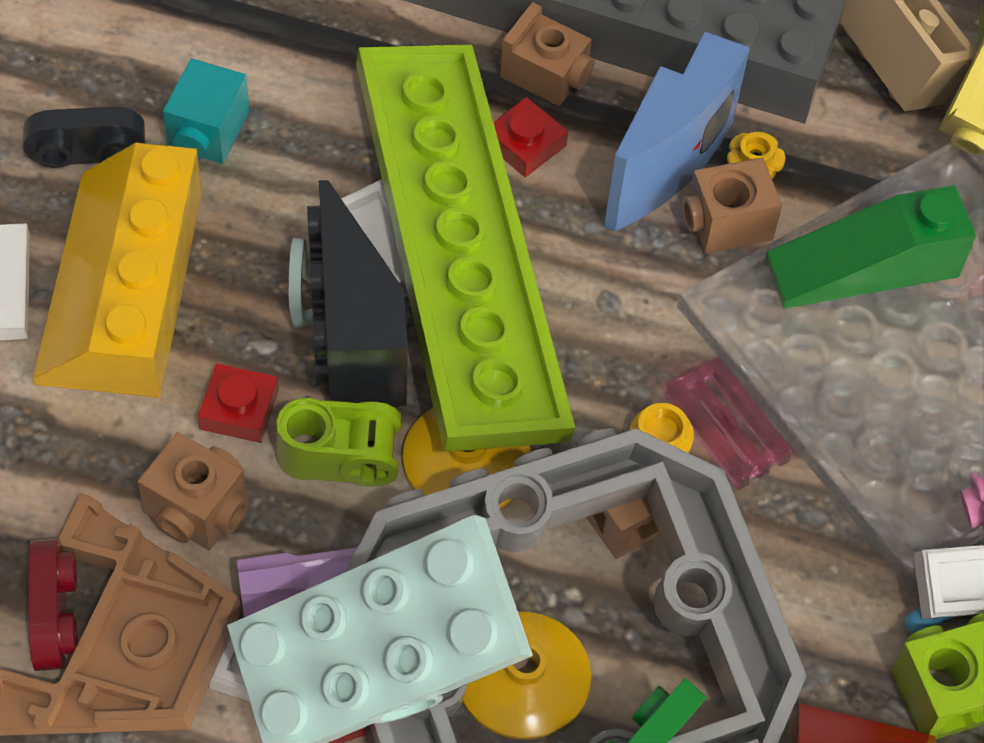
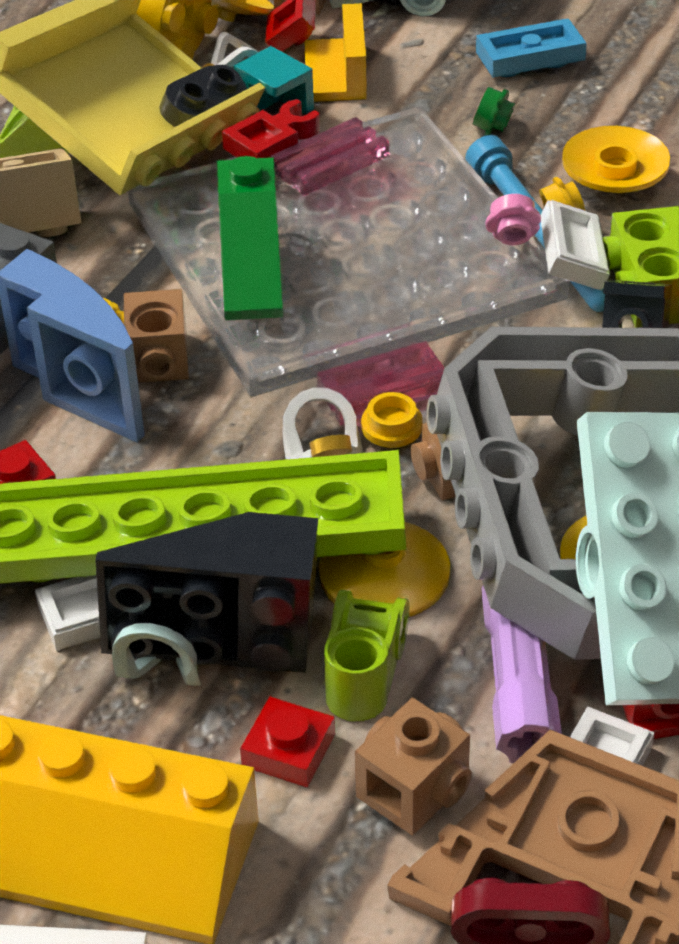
camera: 75 degrees left, 15 degrees down
none -> white piece [282,387,363,459]
none -> black brick [602,280,672,328]

